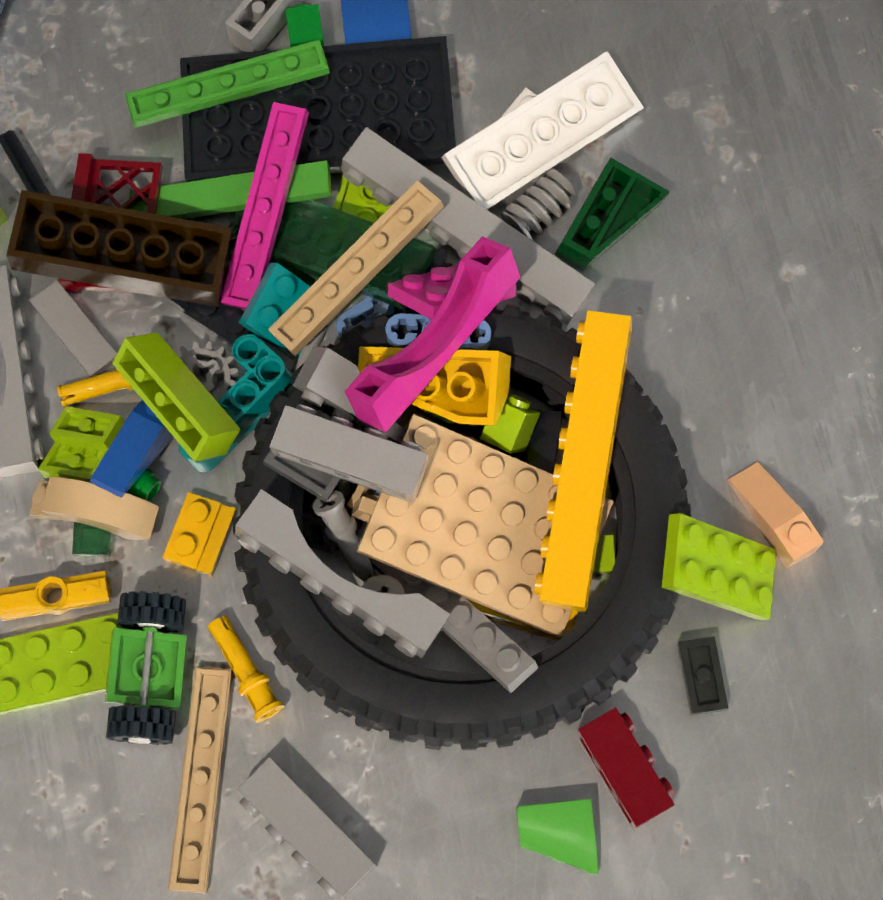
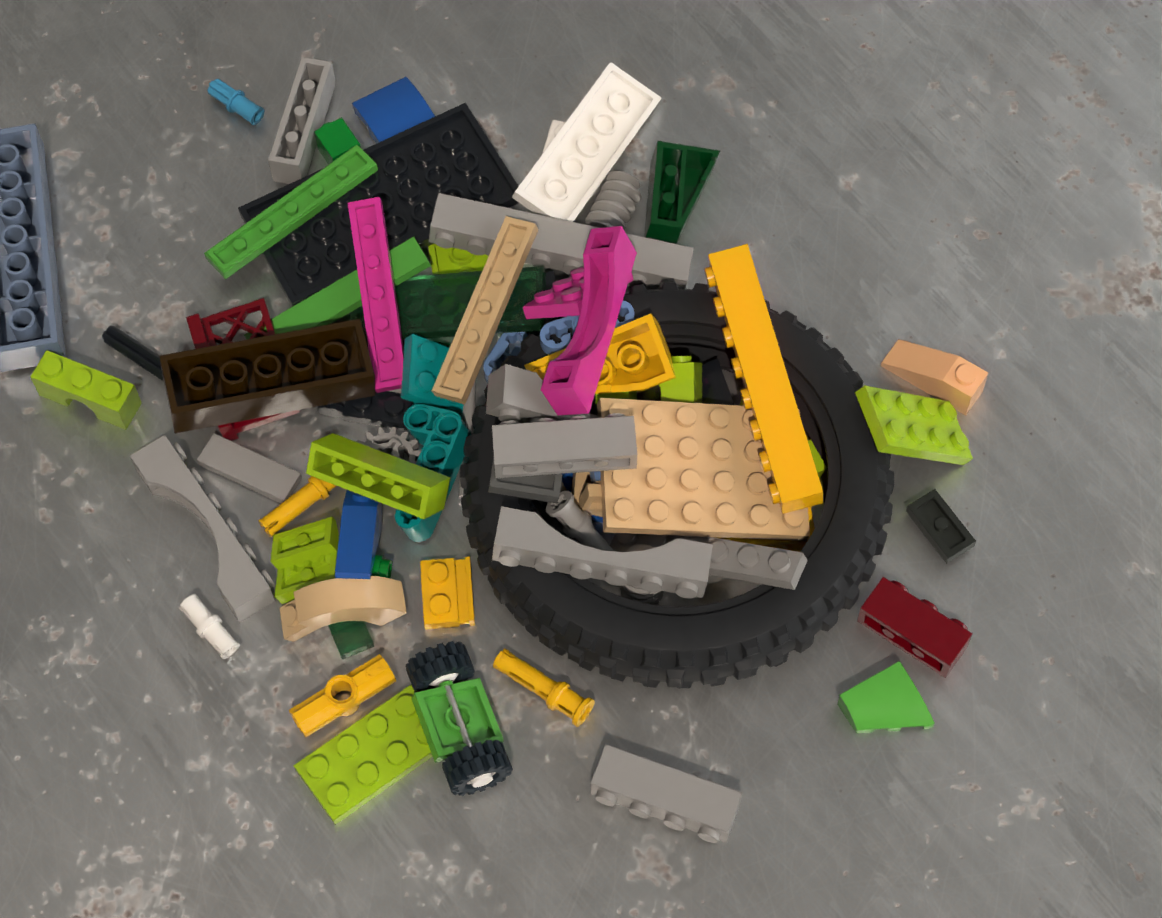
camera: 25 degrees left, 10 degrees down
tan tile [168,666,233,893] -> none

